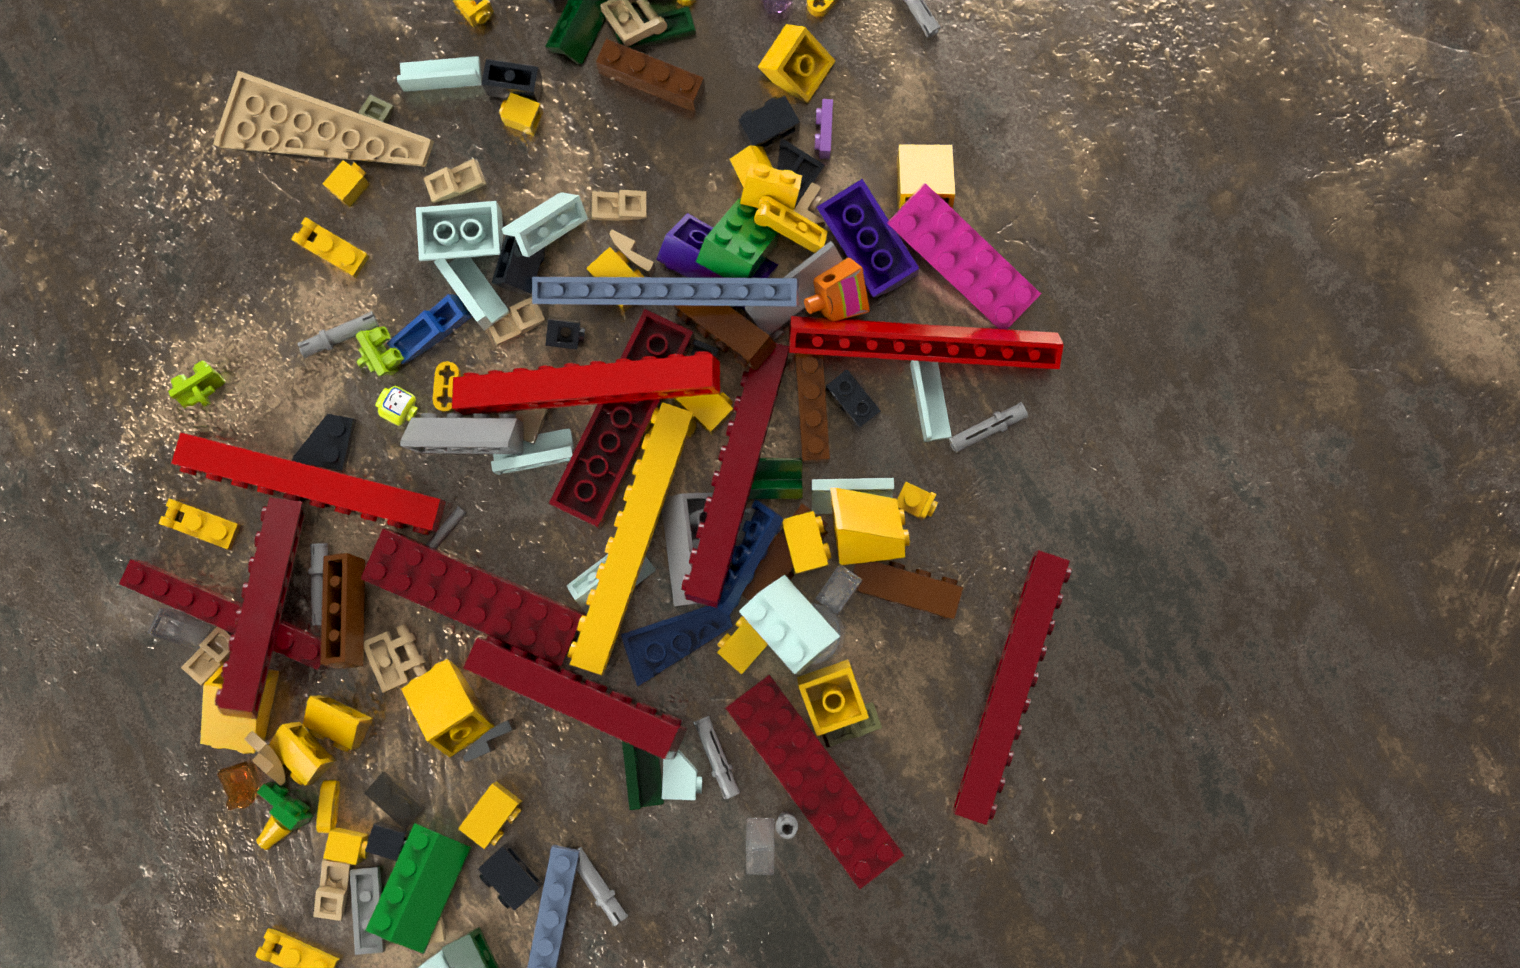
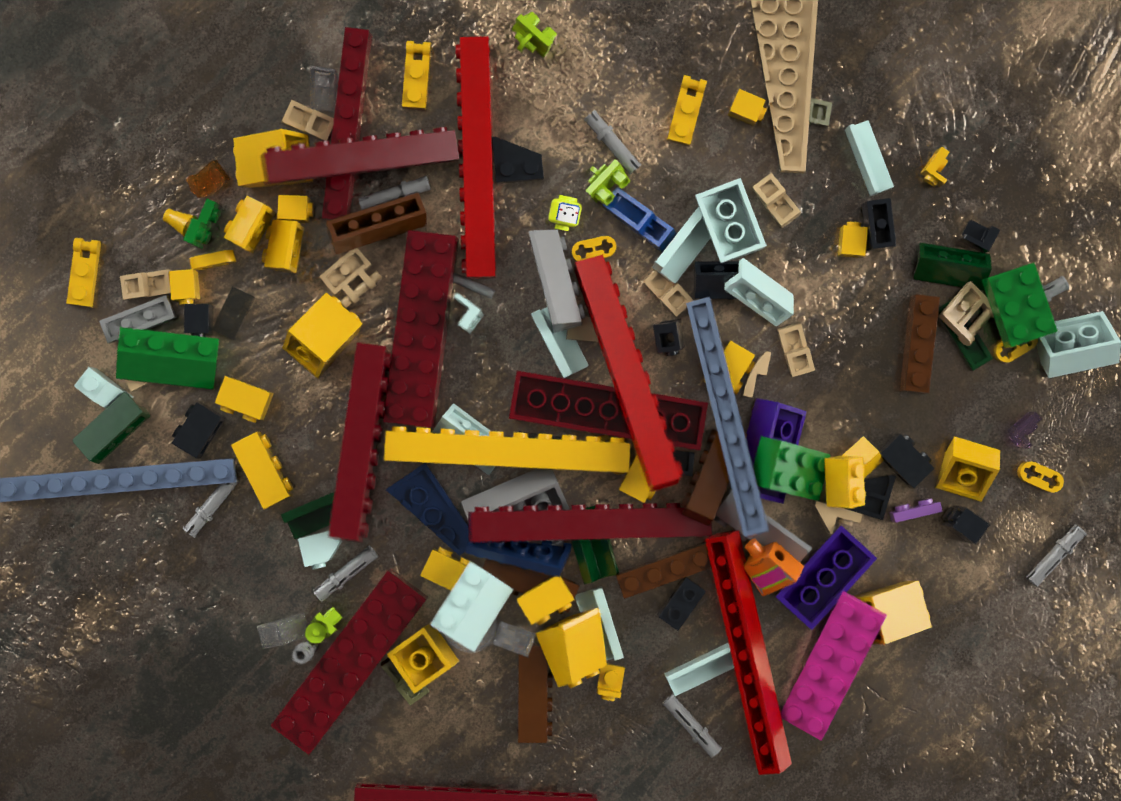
camera: 70 degrees right, 5 degrees up
tan slope [244,731,285,786] -> none
dark grey slope [463,719,516,762] -> none
yellow plate [754,196,828,253] -> none
none -> yellow brick [231,432,293,510]
none -> yellow brick [277,195,314,223]
none -> lime hips [305,607,342,644]
none -> light aqua panel [454,293,484,334]
none -> black brick [942,505,990,544]

